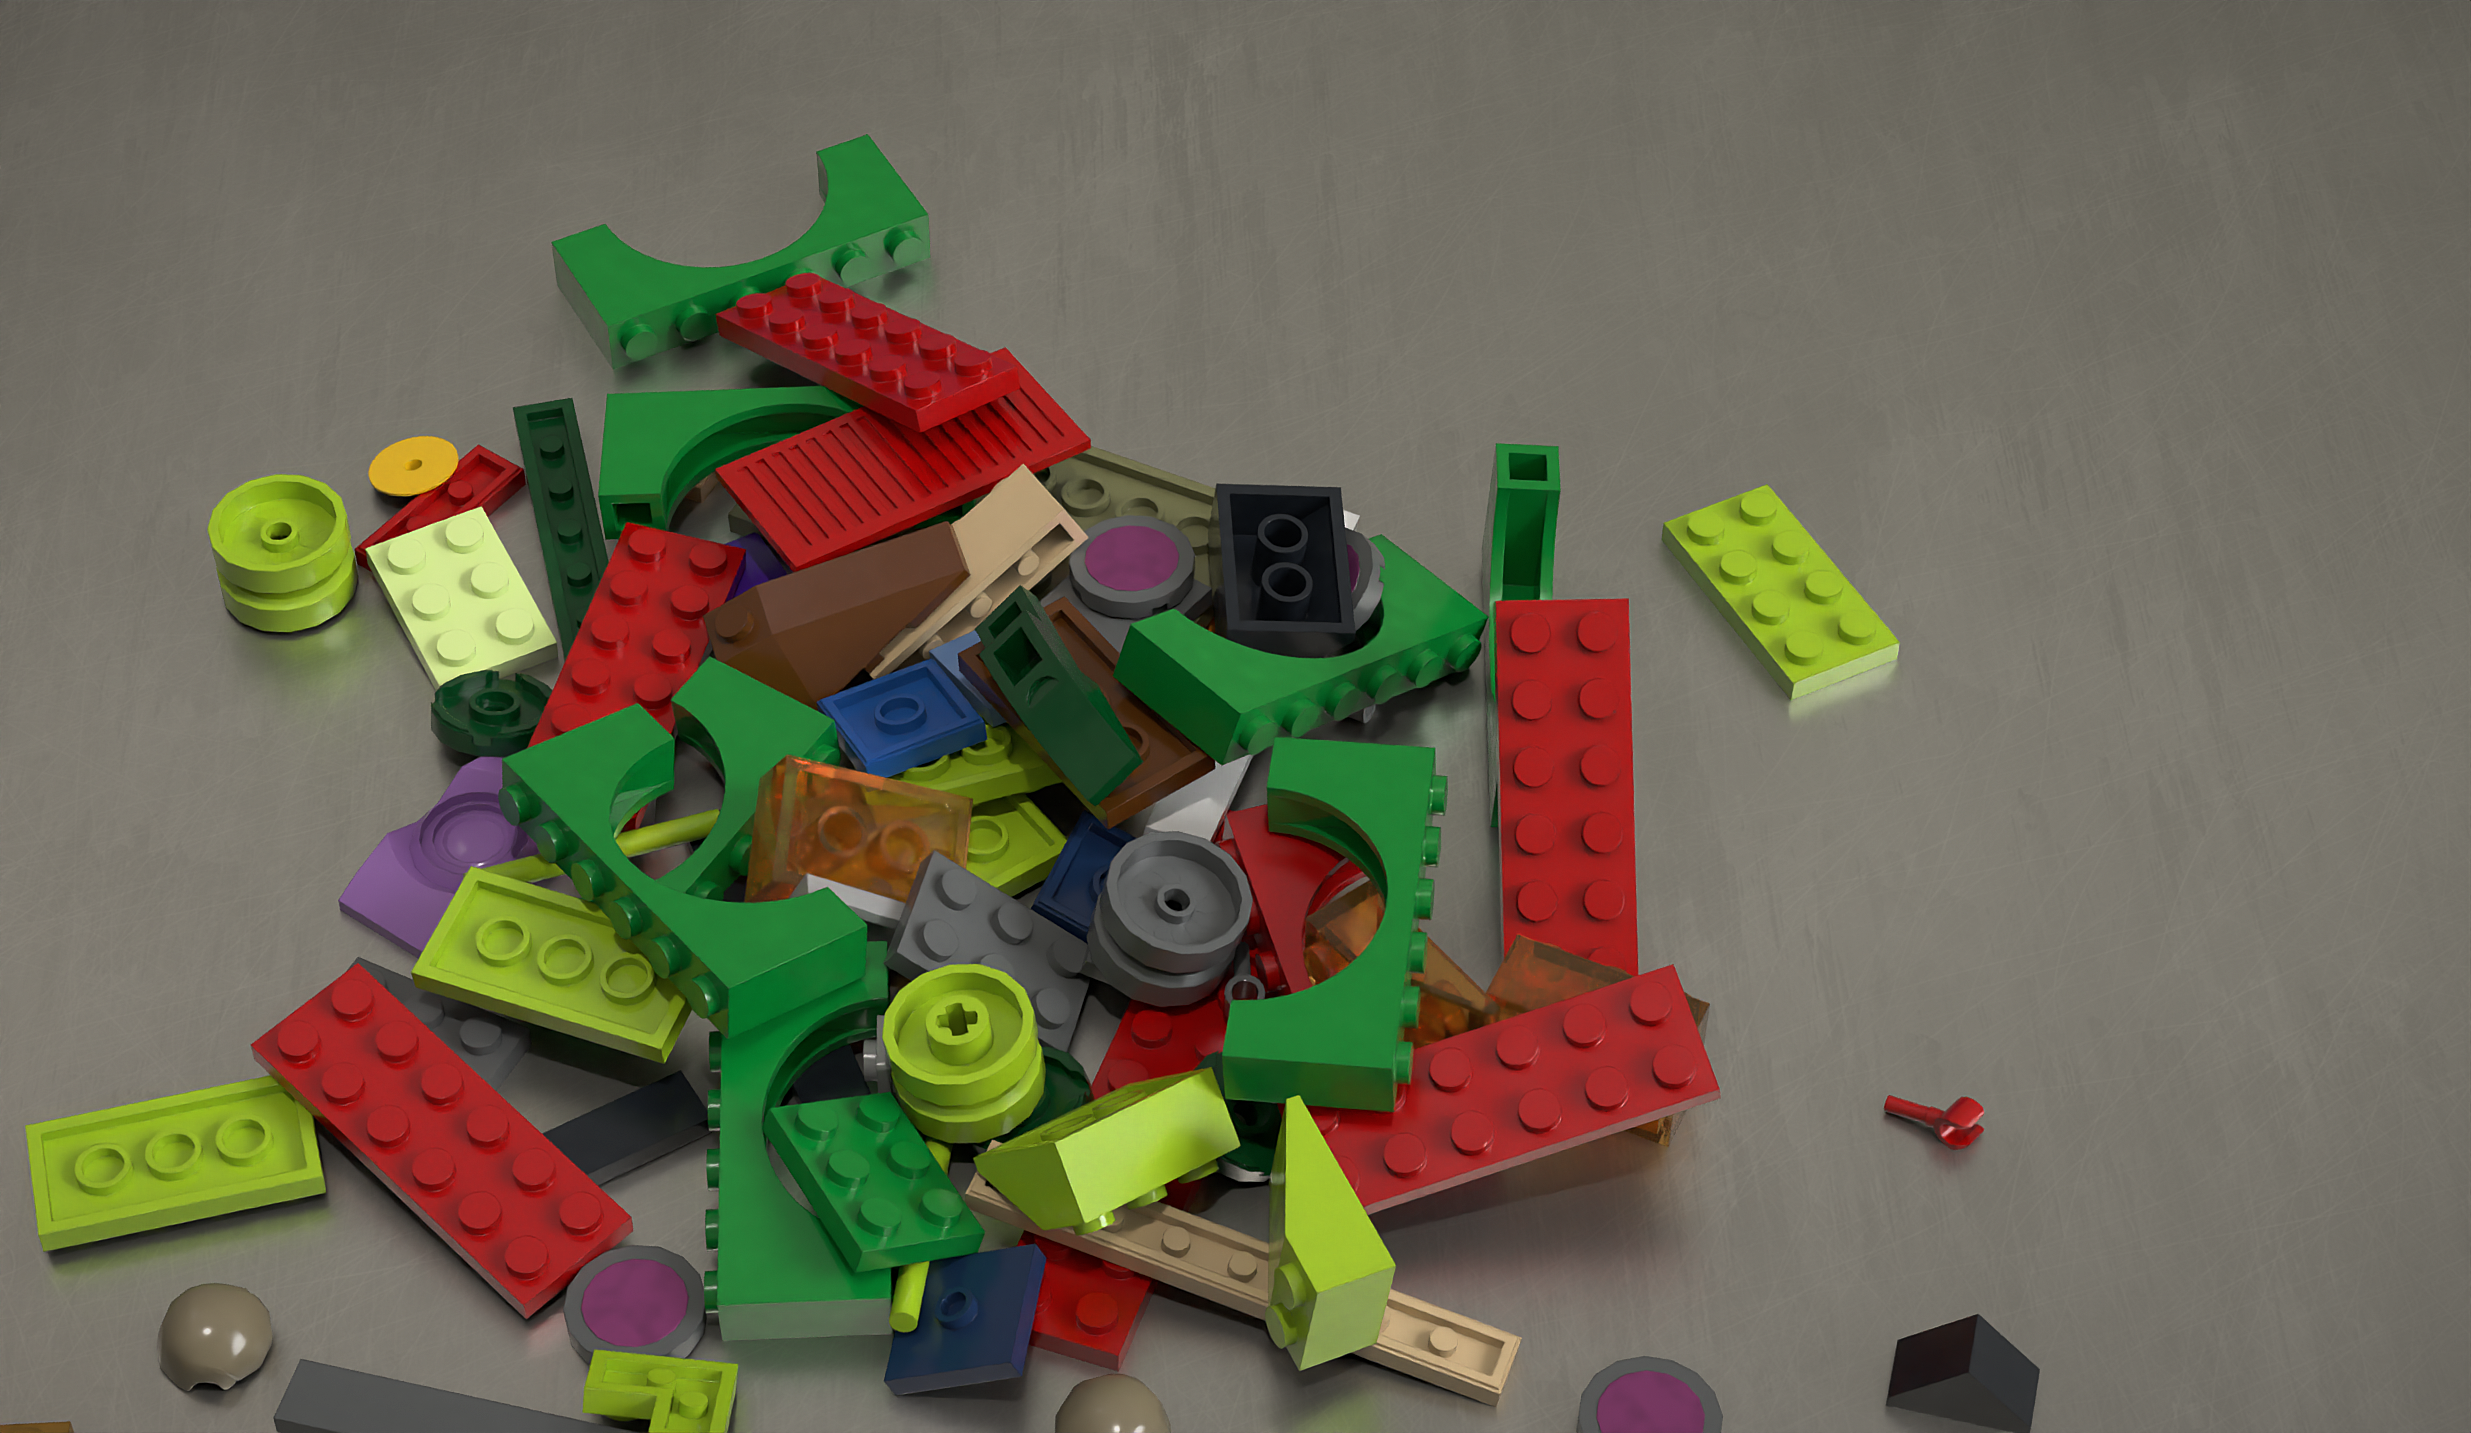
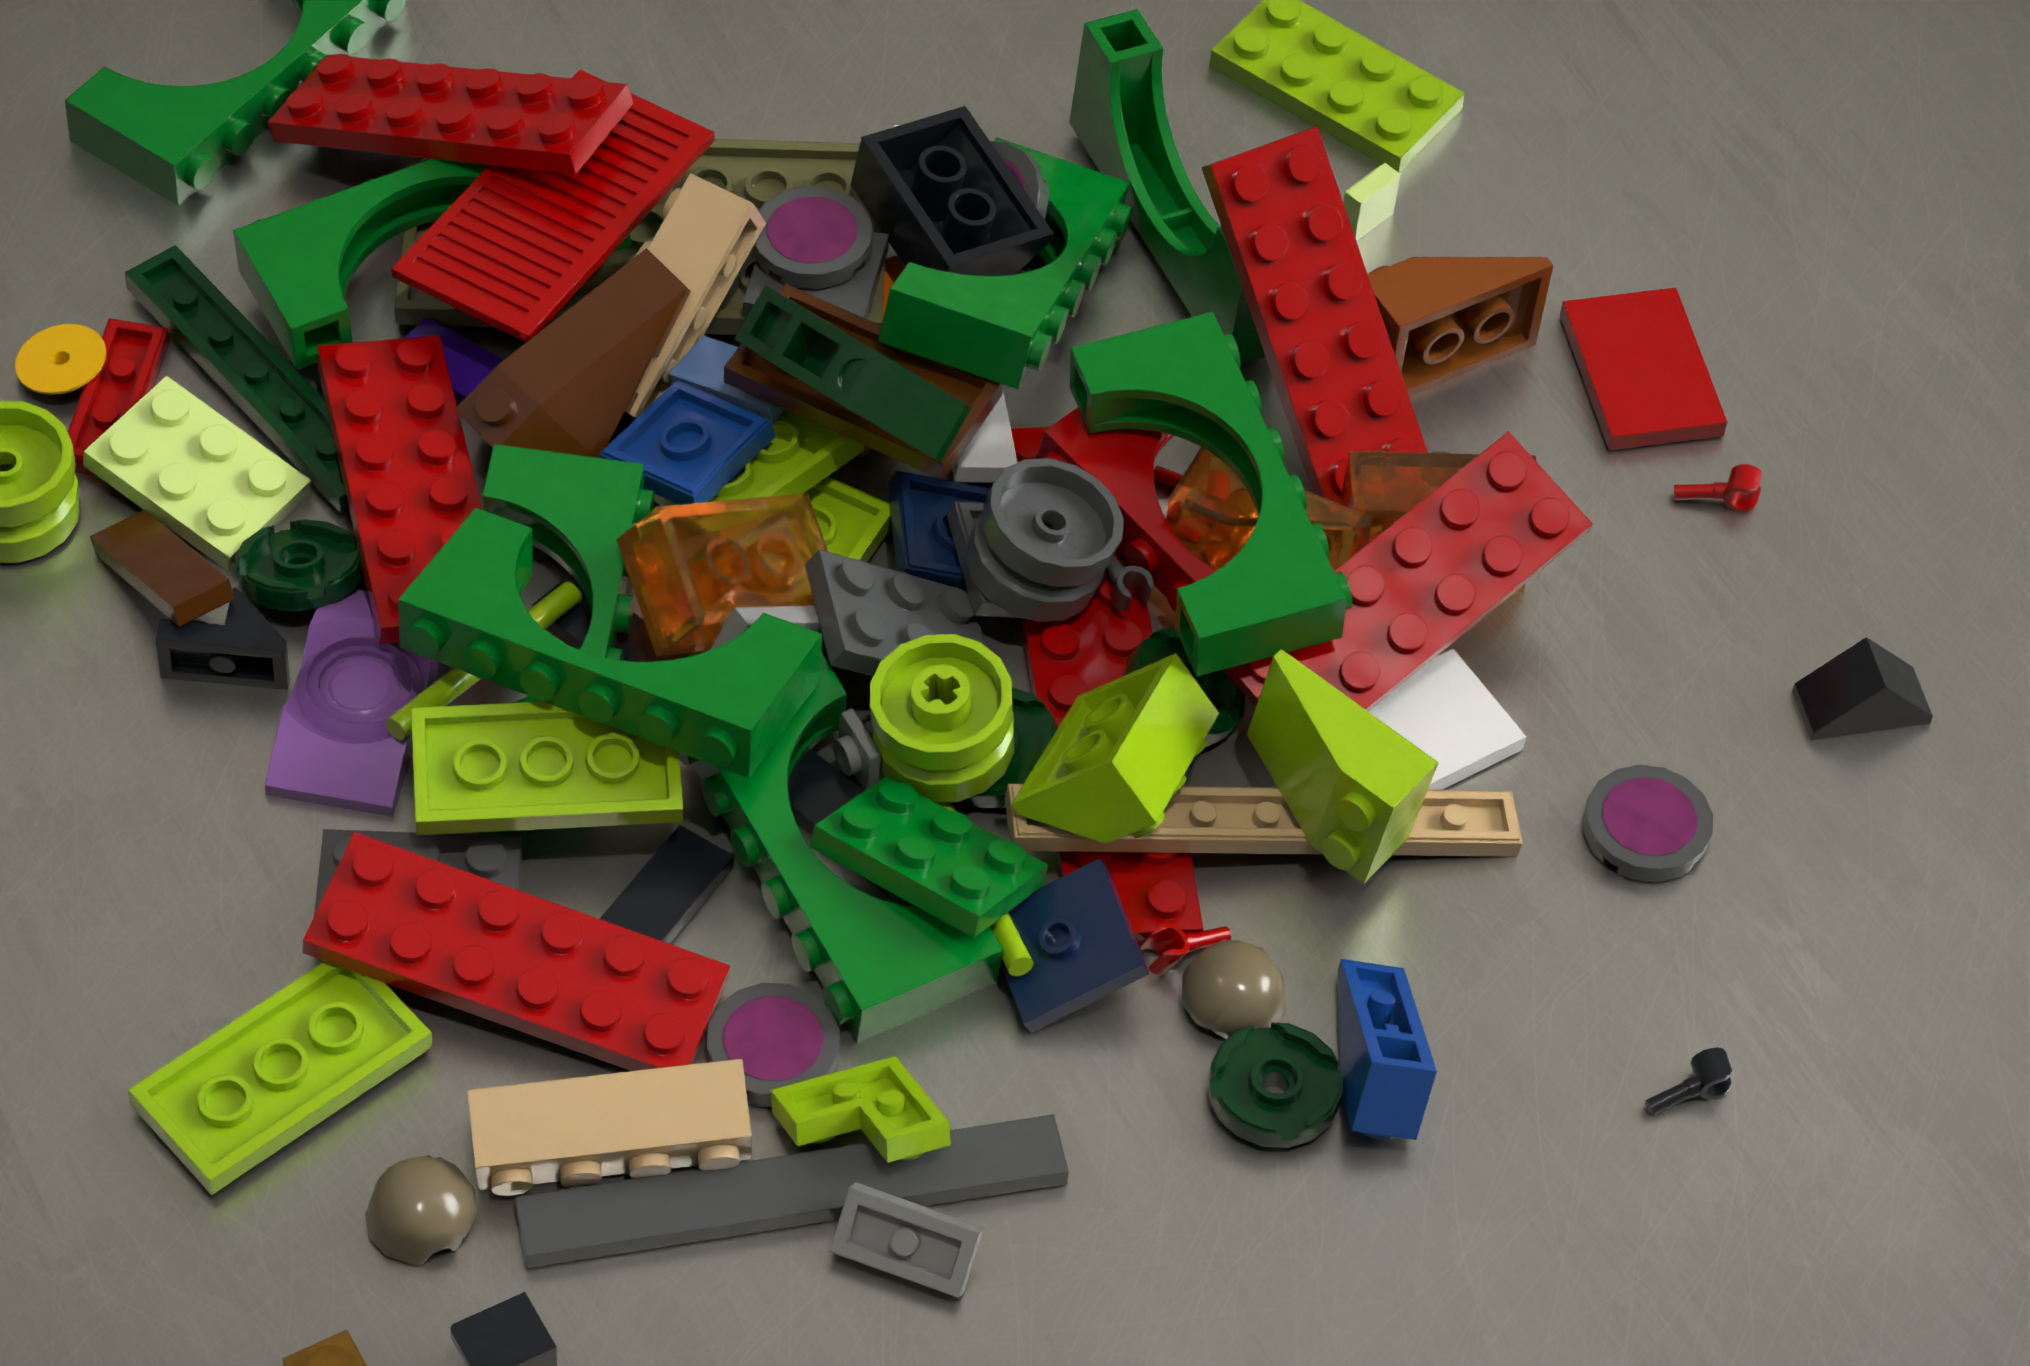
camera: 30 degrees left, 5 degrees up
none -> reddish brown tile [90,510,235,626]
none -> black slope [156,587,290,690]
none -> tan brick [467,1059,752,1196]
none -> red hand [1139,922,1231,975]
none -> yellowish green tile [1343,163,1400,241]
none -> dark orange slope [1368,257,1553,396]
none -> white tile [1369,648,1527,790]
none -> red tile [1560,288,1728,450]

